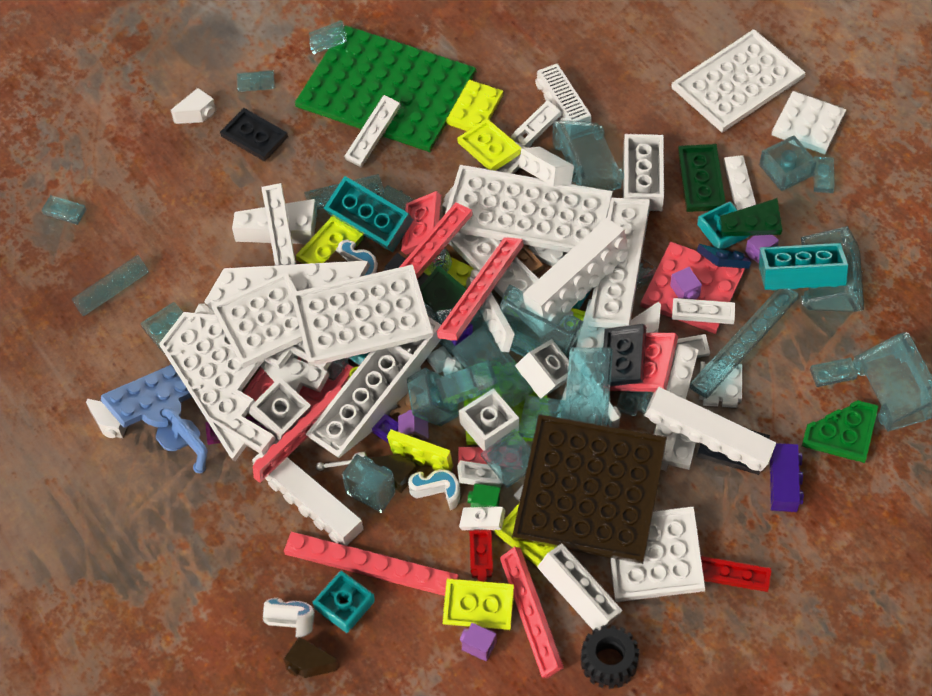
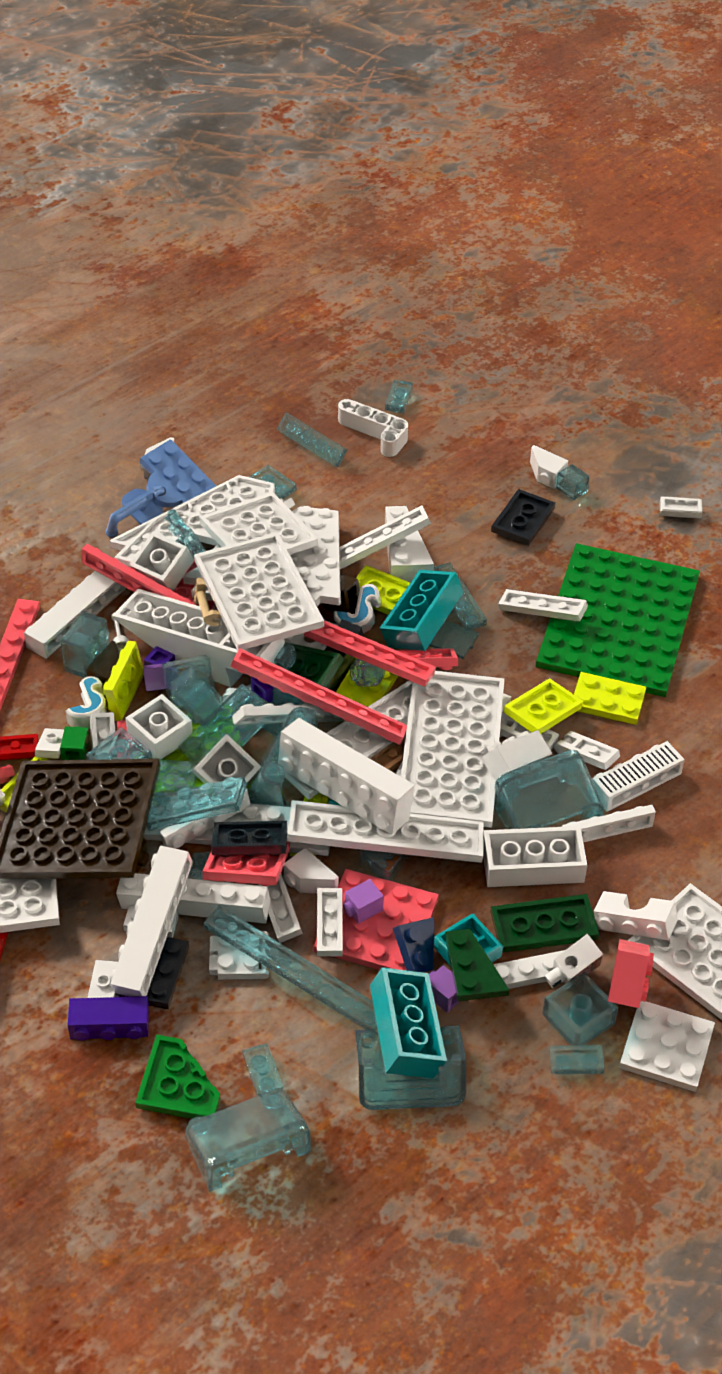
camera: 80 degrees right, 10 degrees down
clear light blue plate [237,70,275,92] -> none
clear light blue plate [309,20,347,54] -> none
none -> white plate [88,960,118,998]
none -> clear light blue plate [165,509,206,558]
none -> tan hinge [194,578,221,626]
none -> white beam [338,399,408,457]
none -> white torso [544,934,603,989]
none -> clear light blue brick [556,464,590,500]
none -> white plate [562,805,656,842]
none -> white arch [594,891,678,940]
none -> coral brick [608,939,654,1008]
none -> white plate [660,497,702,518]

